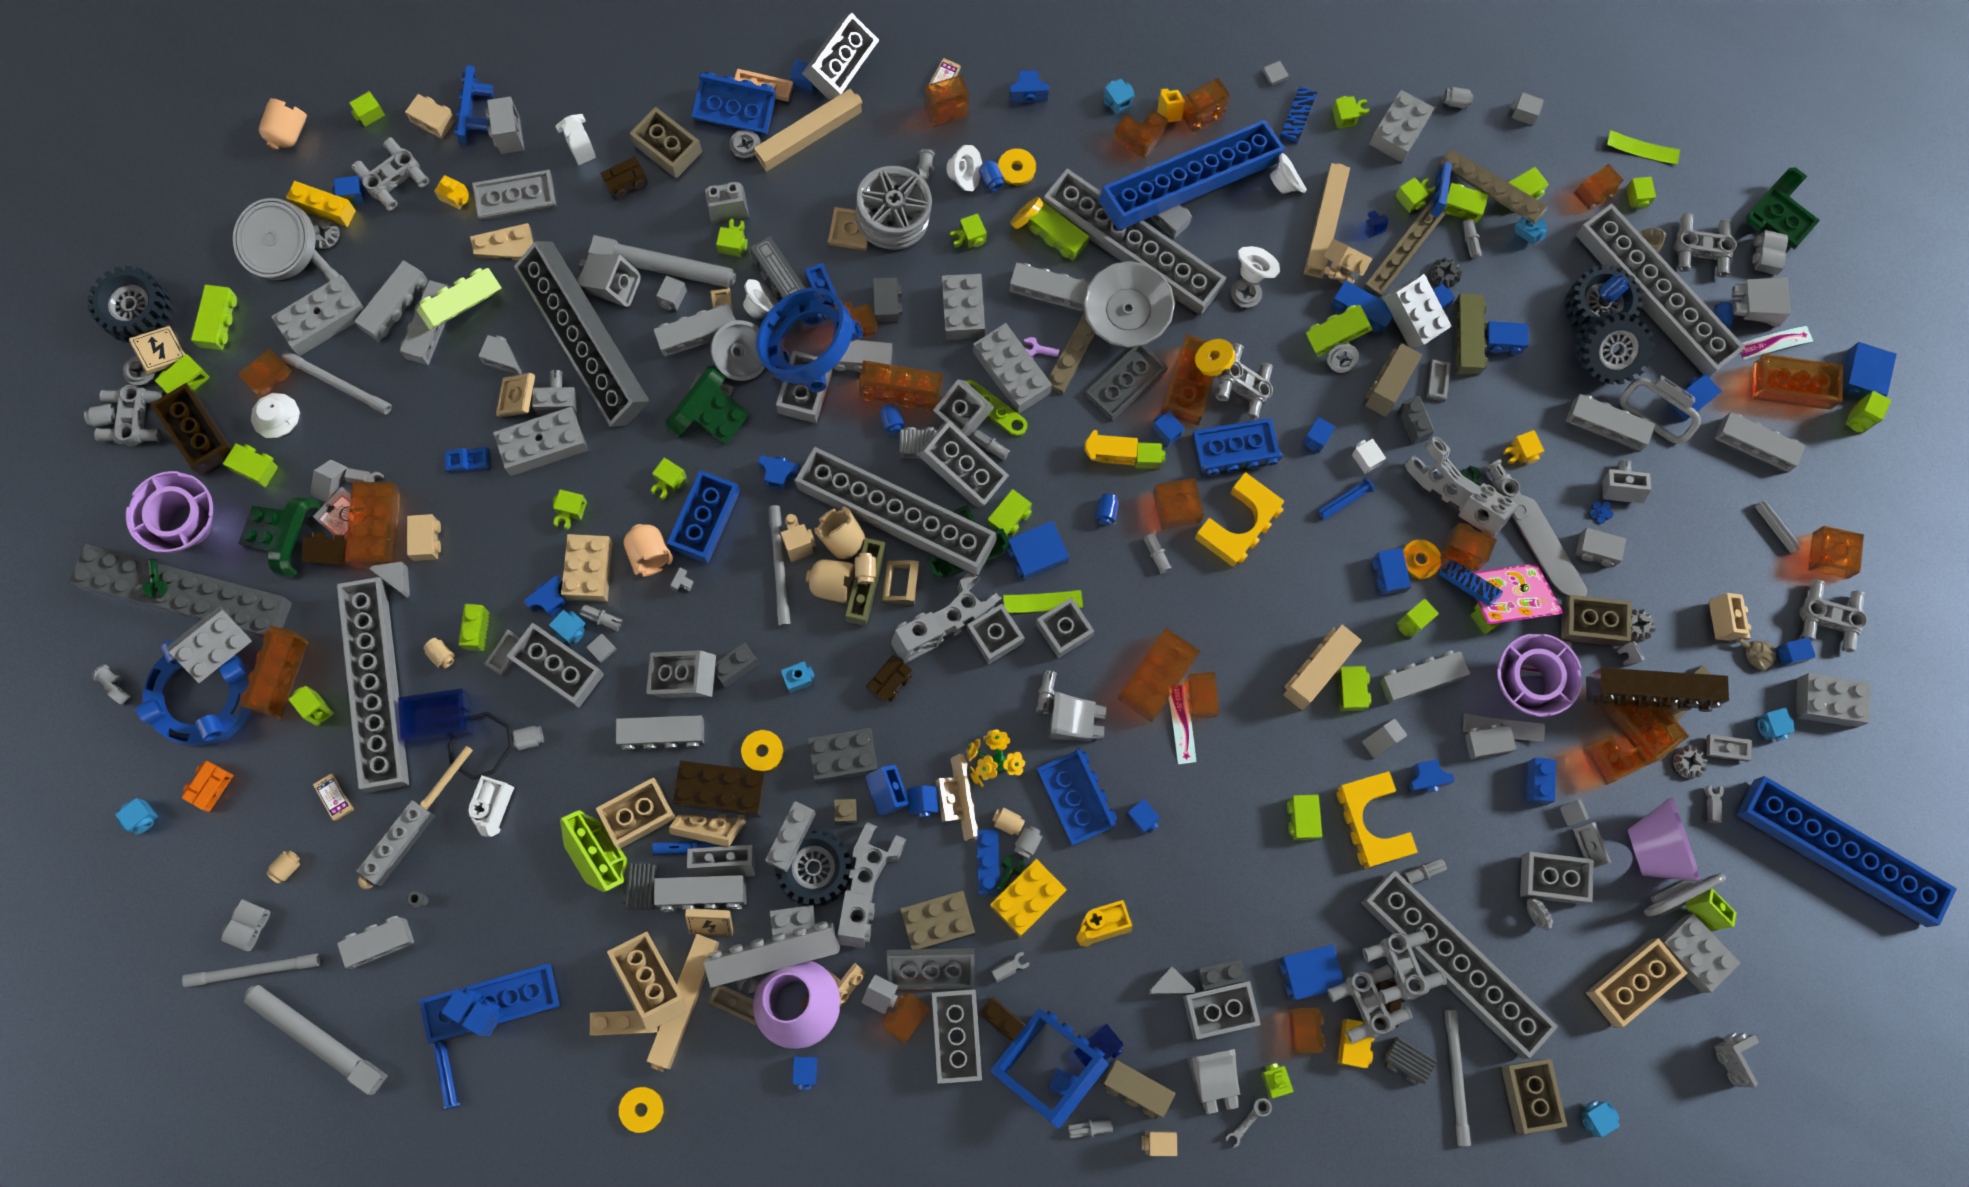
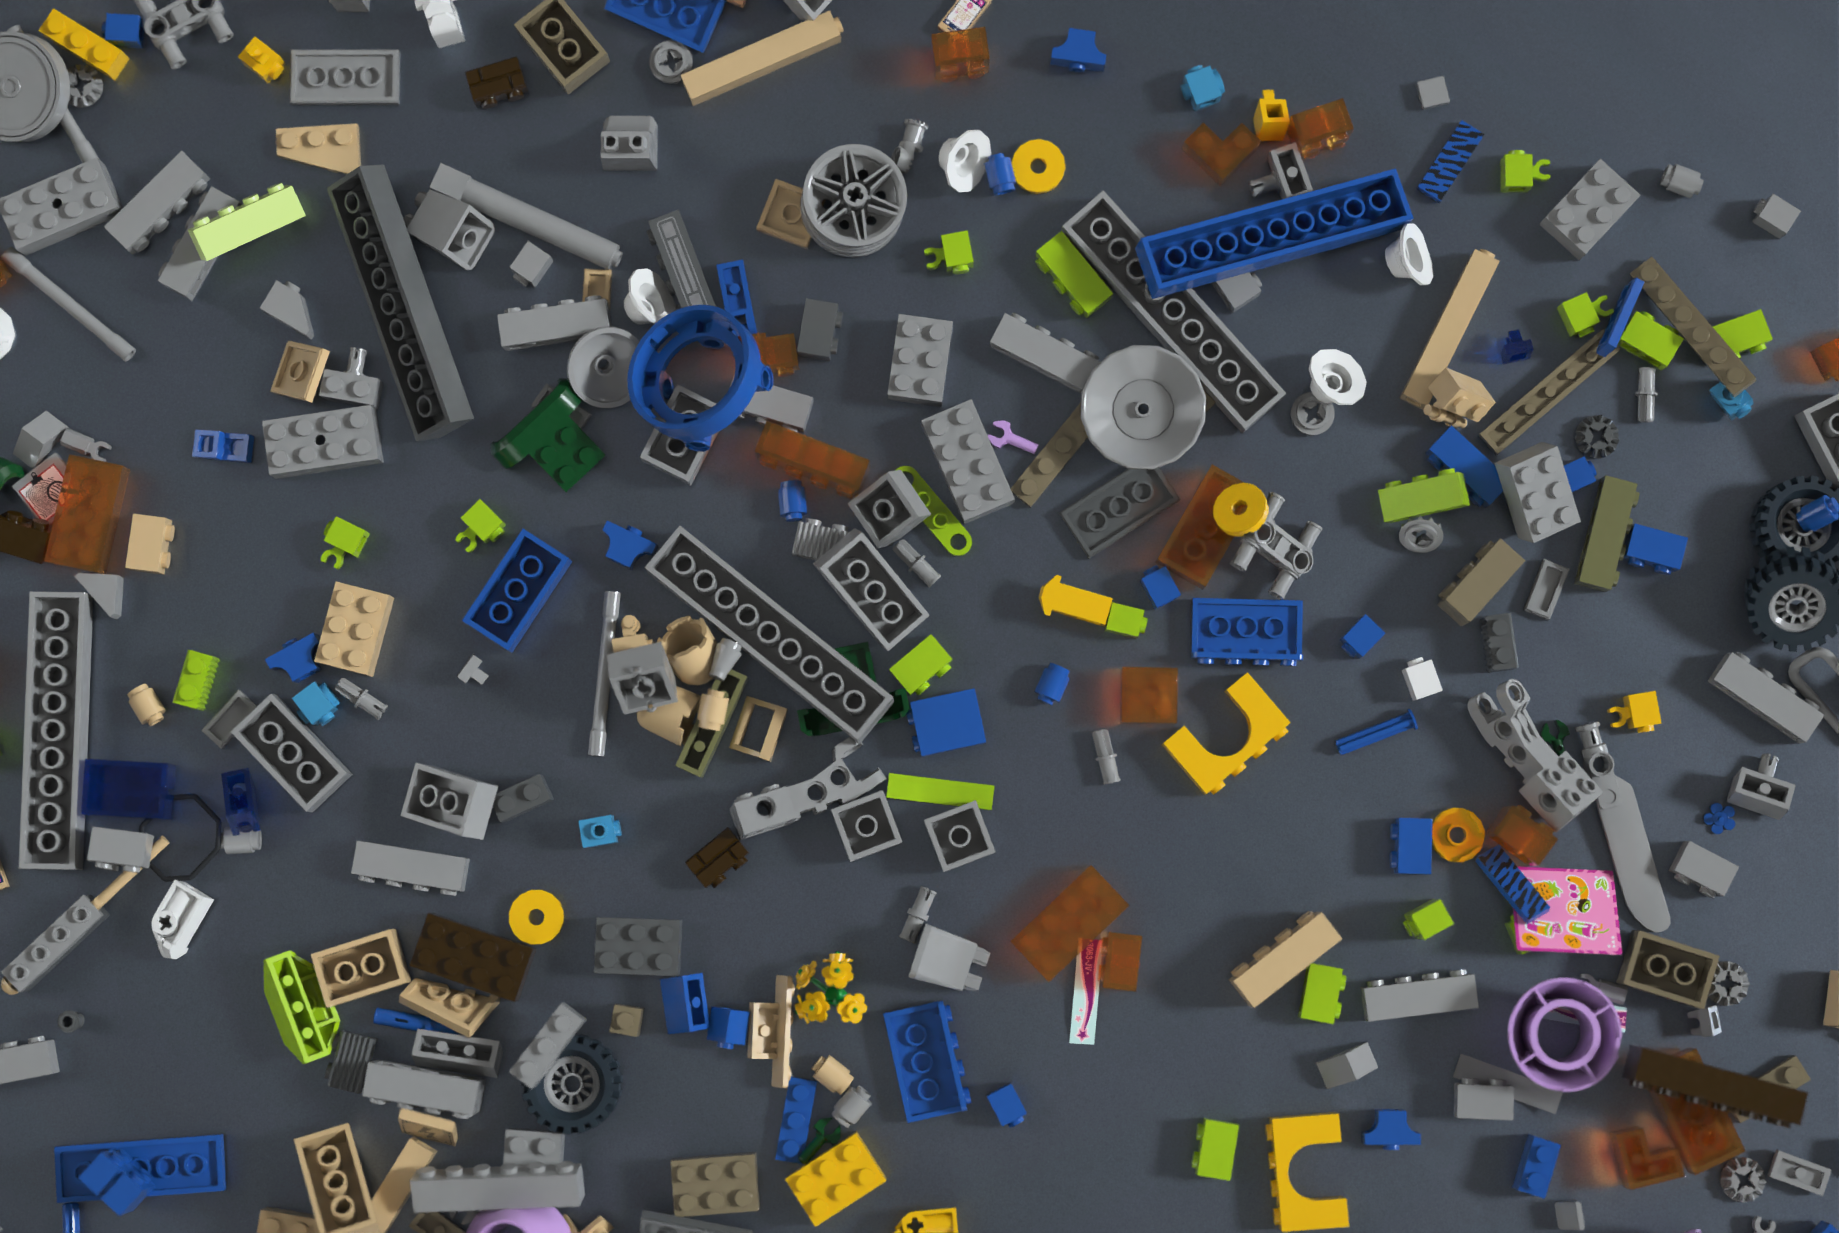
camera: 20 degrees right, 10 degrees up
light grey tile [586,633,617,663] -> none
light nougat cylinder [623,524,673,577] -> none
lime brick [716,219,748,257] -> none
light grey brick [838,822,907,948] -> none
yellow tile [1010,197,1043,229] -> none
none -> light grey brick [87,827,154,873]
none -> clear blue brick [221,768,261,836]
none -> light grey brick [607,642,678,715]
none -> light grey cone [709,638,742,681]
none -> light grey brick [1249,142,1313,199]

